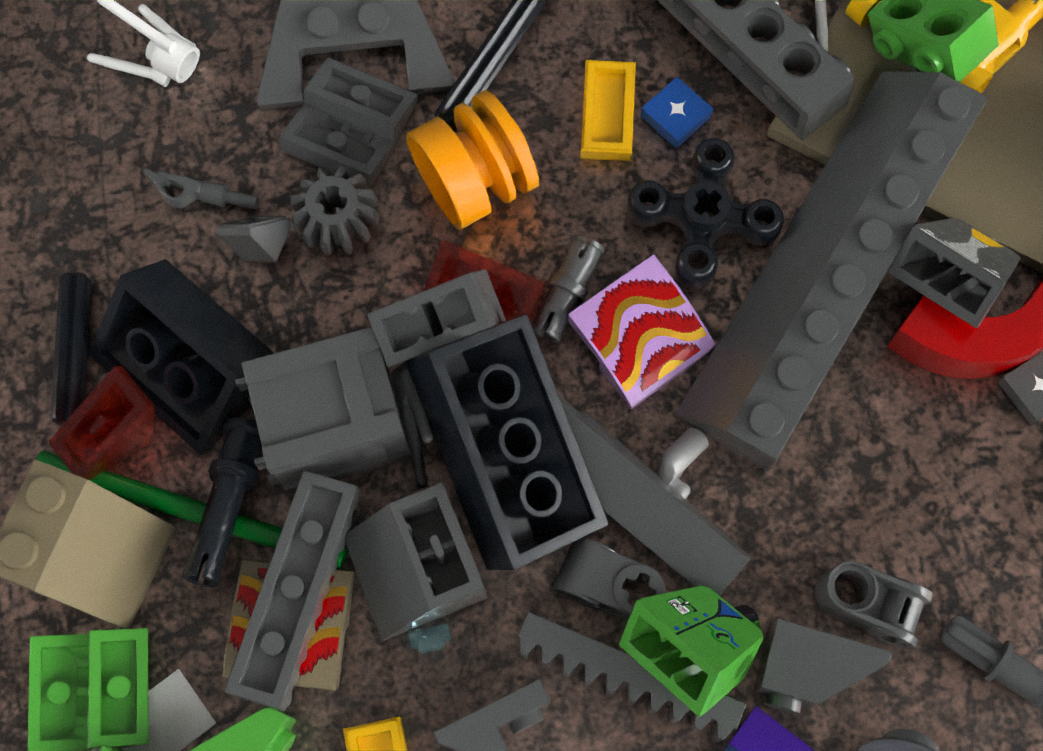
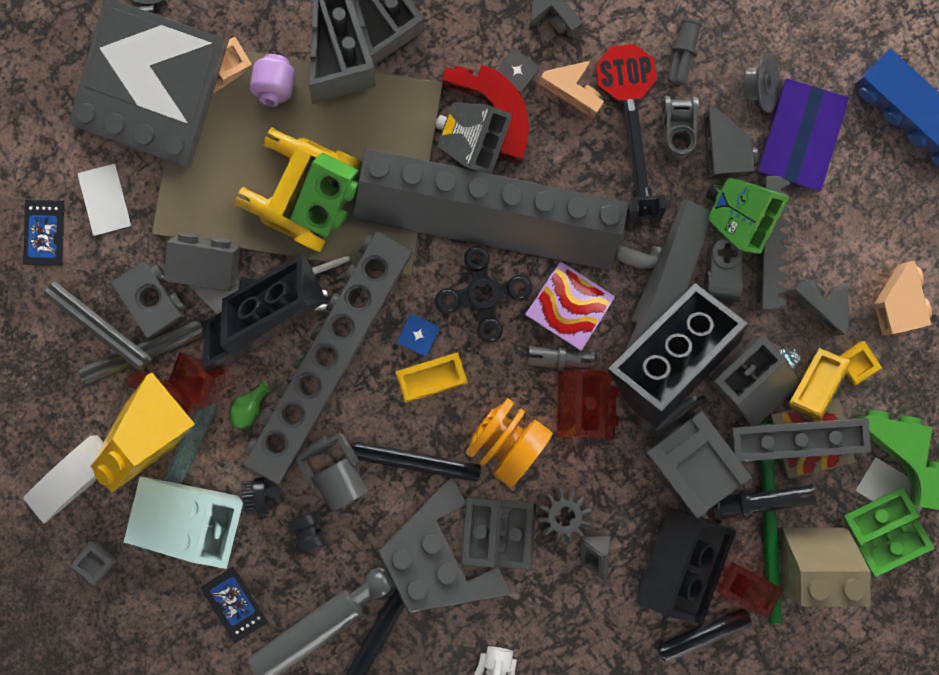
camera: 115 degrees left, 15 degrees up
dark grey hand [143,168,259,209] -> none
dark grey brick [367,269,506,367] -> none
none -> light nougat slope [540,61,604,119]
none -> black piece [595,44,667,231]
none -> yellow tile [789,348,850,421]

